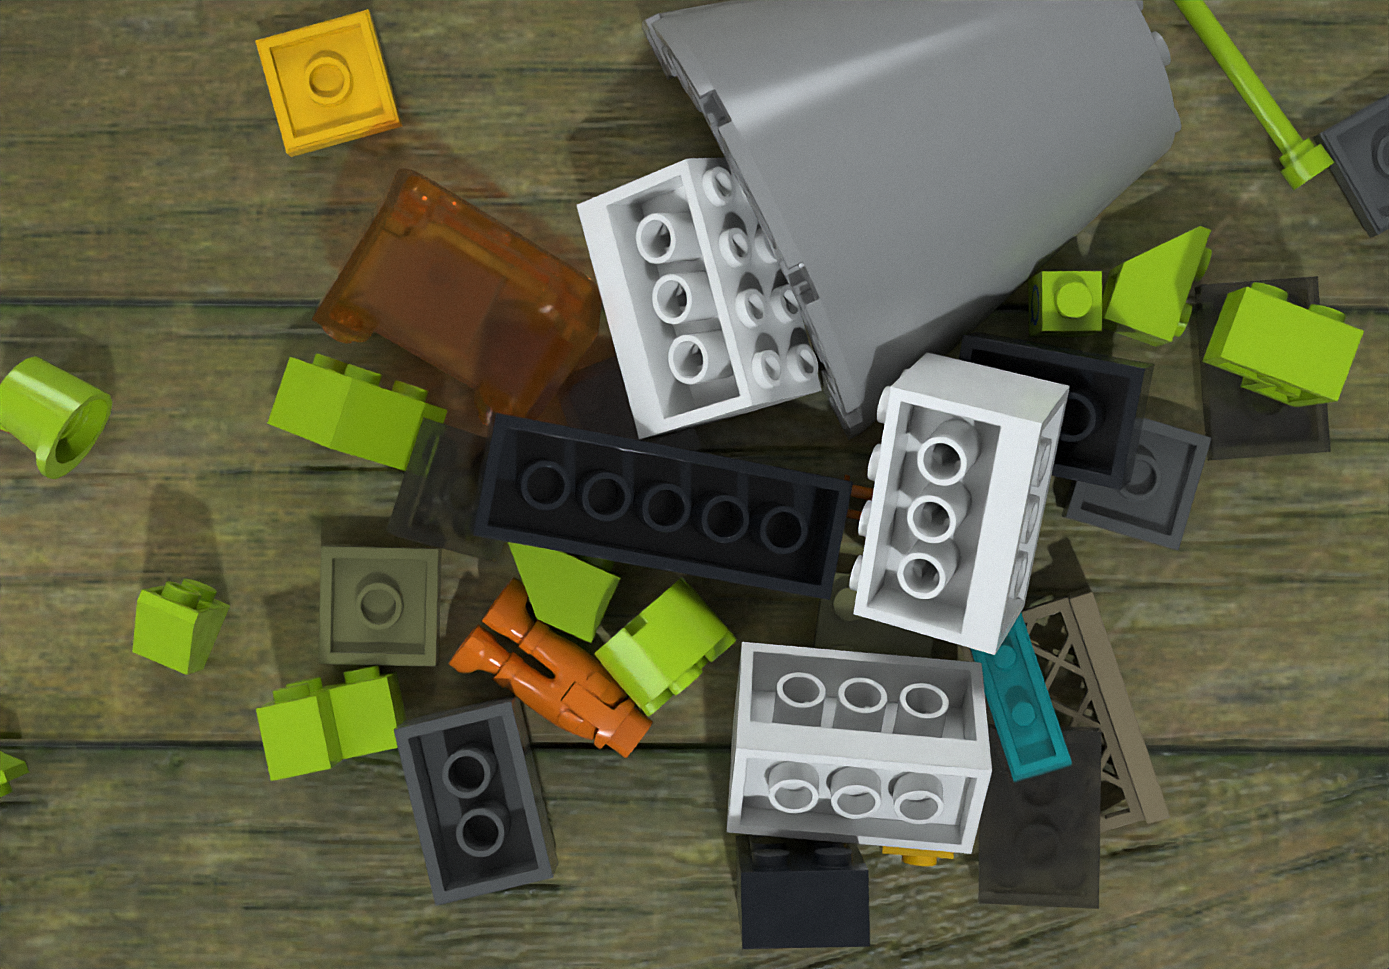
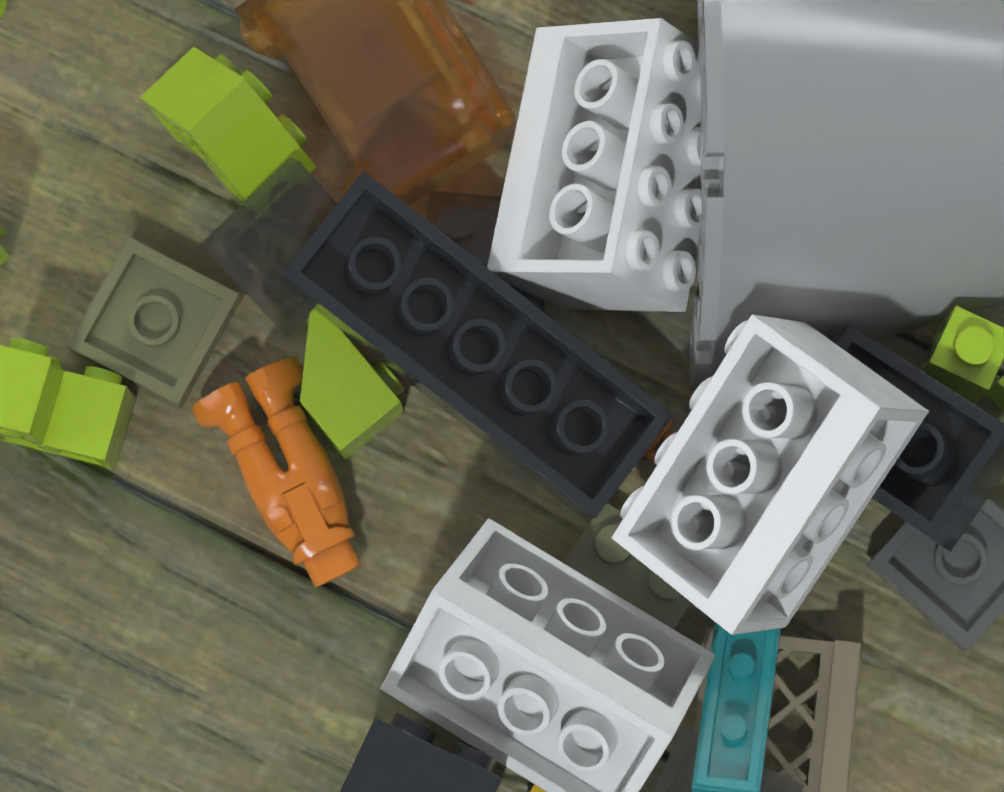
camera: 30 degrees right, 10 degrees down
dark grey brick [394,694,558,906] -> none
lime brick [594,577,737,717] -> none

